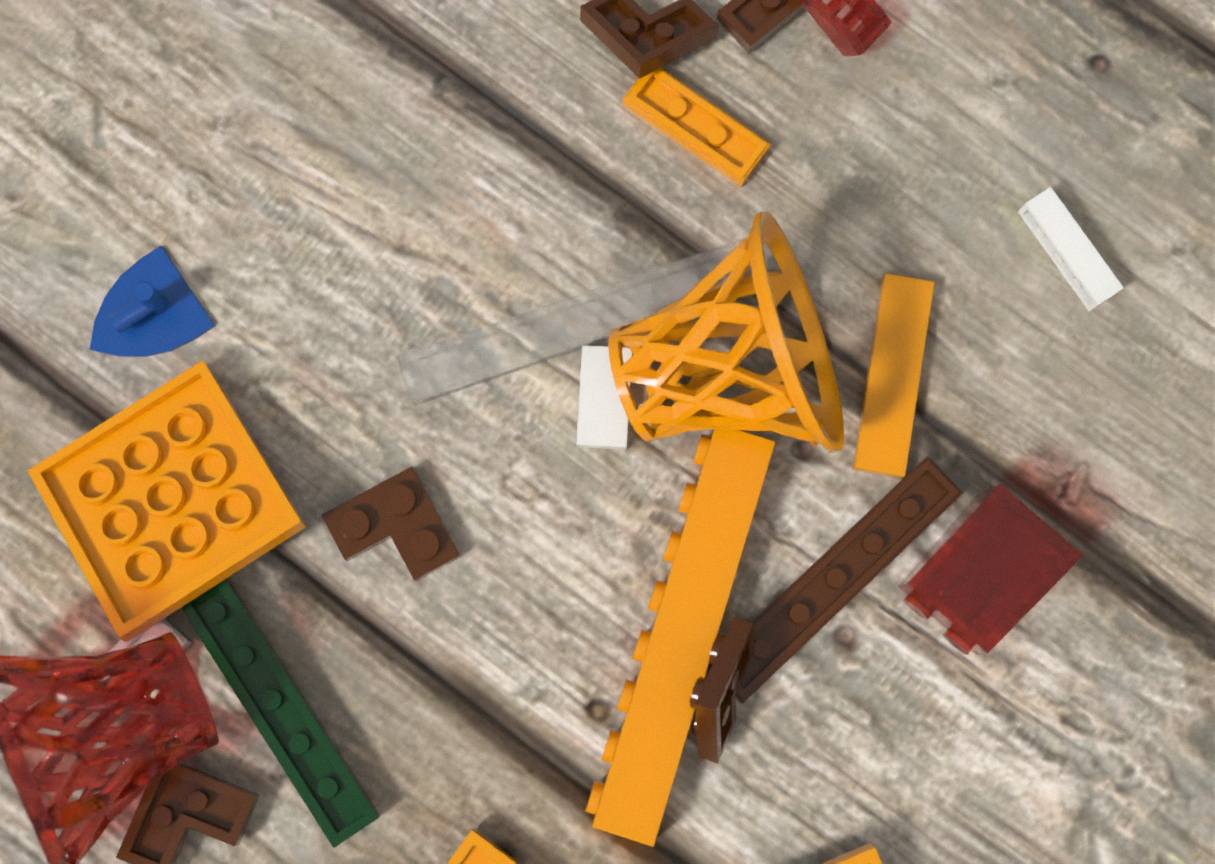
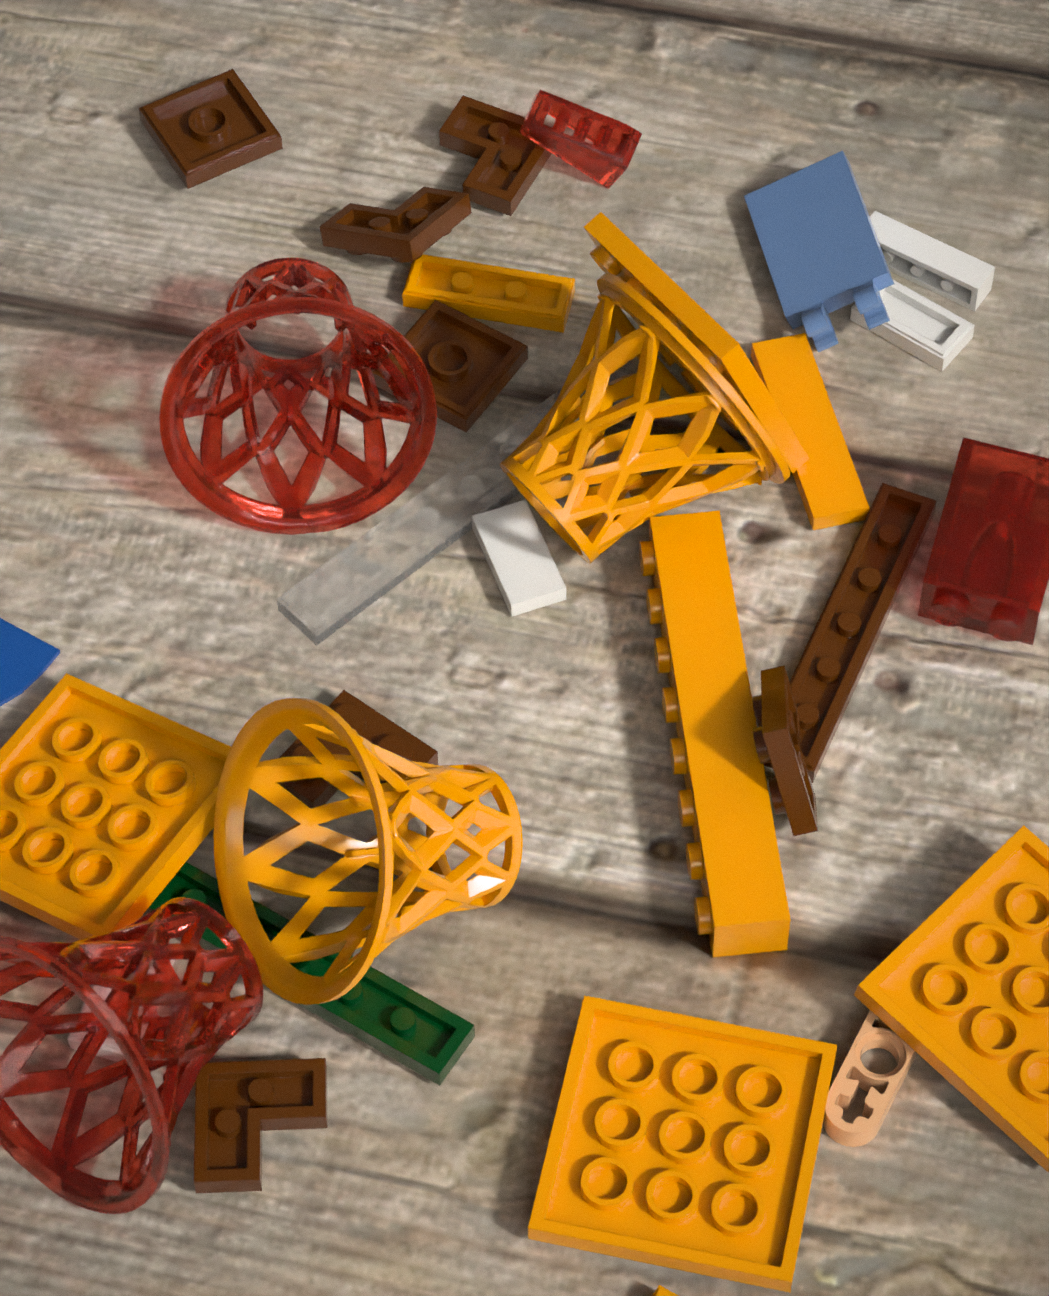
camera: 20 degrees left, 25 degrees down
none -> clear red piece [159,257,437,535]
none -> light orange piece [213,698,523,1005]
none -> reddish brown plate [372,299,528,433]
none -> light orange plate [584,212,810,474]
none -> medium blue tile [744,150,894,353]
none -> white tile [850,280,975,372]

